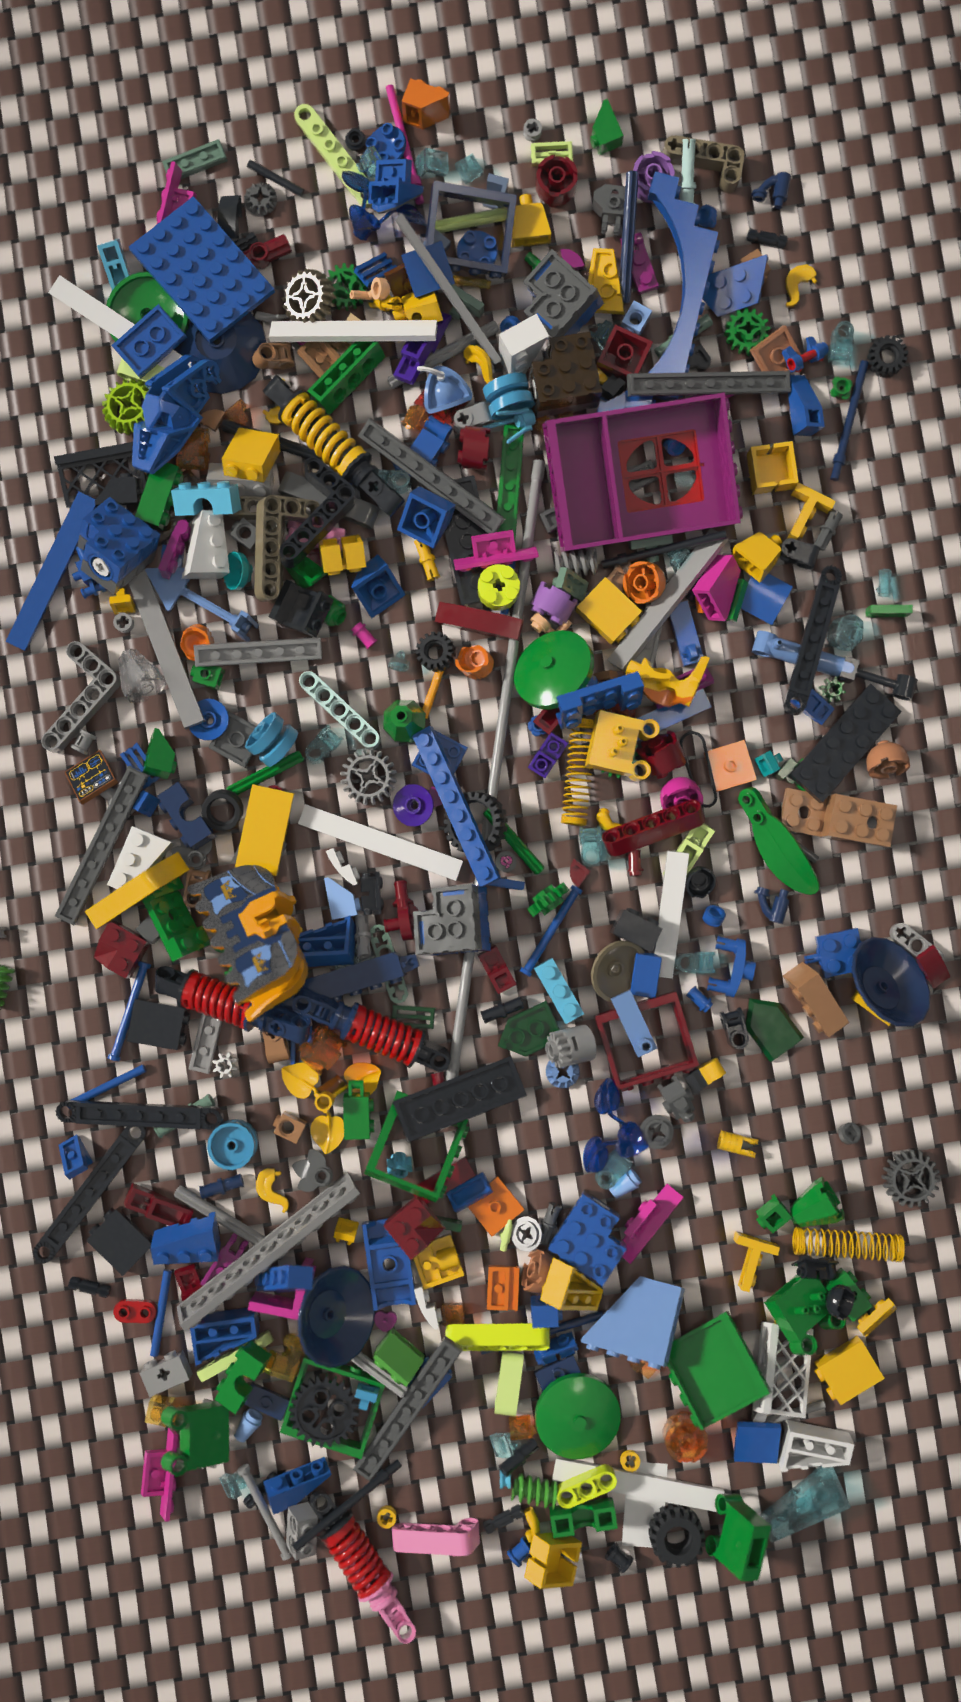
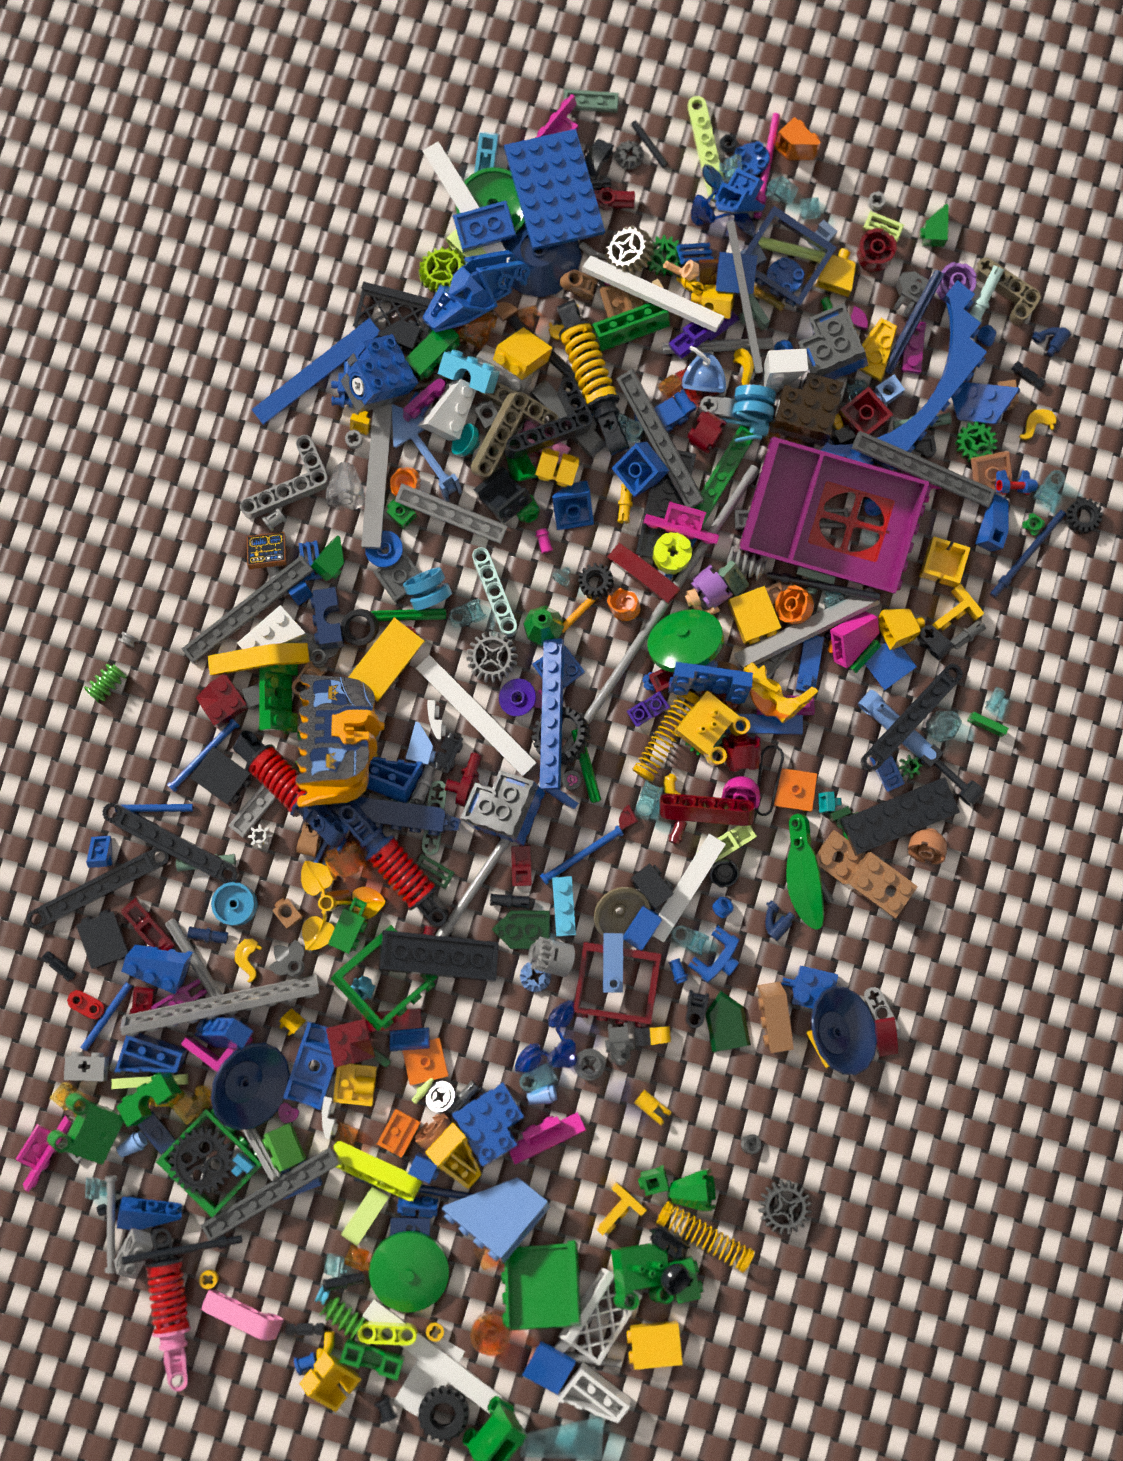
camera: 25 degrees right, 5 degrees down
green gear [527,882,569,917] -> none
yellow plate [857,1298,897,1337] -> none

